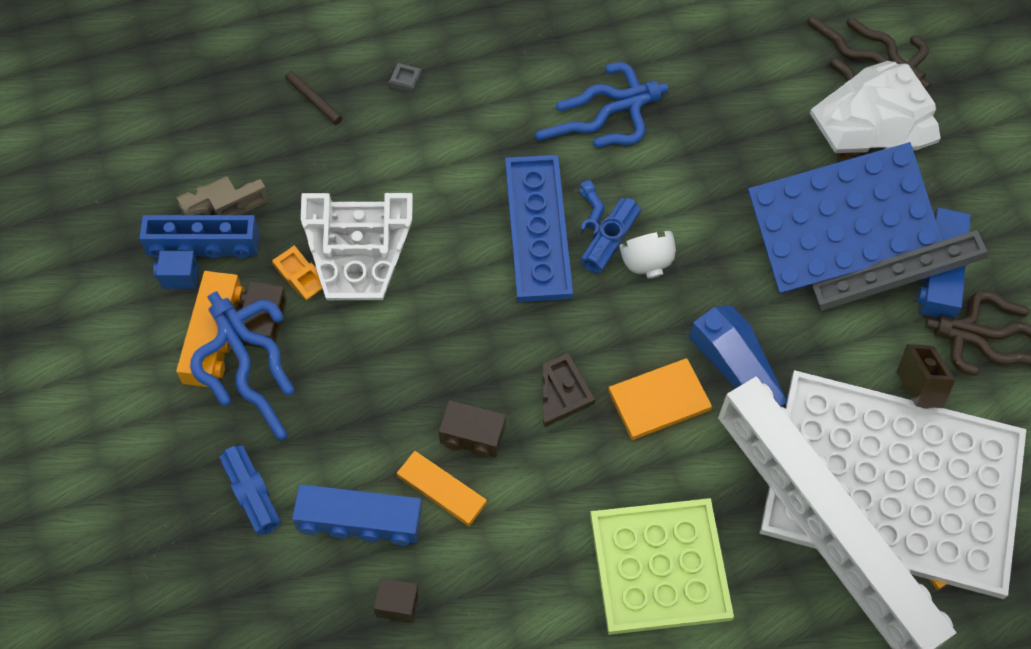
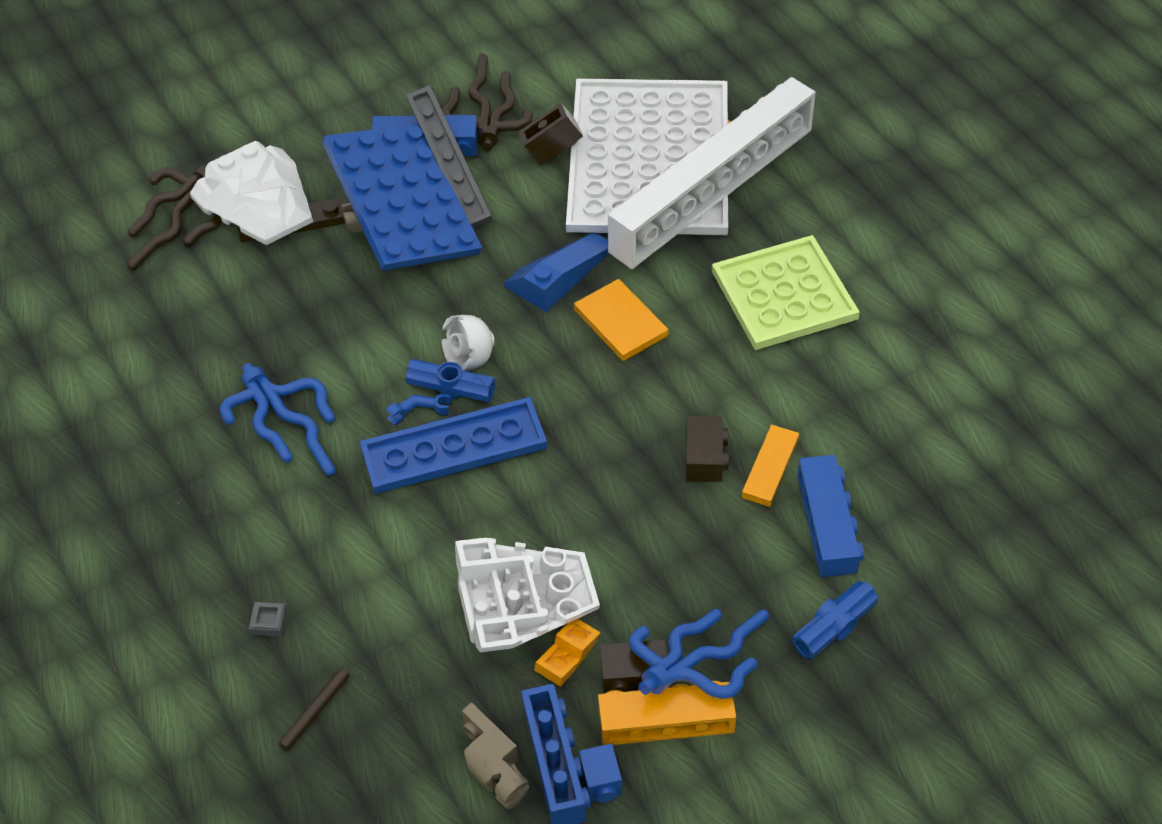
camera: 100 degrees left, 10 degrees down
dark brown panel [374,578,419,623] -> none
dark brown wing [542,353,595,427] -> none

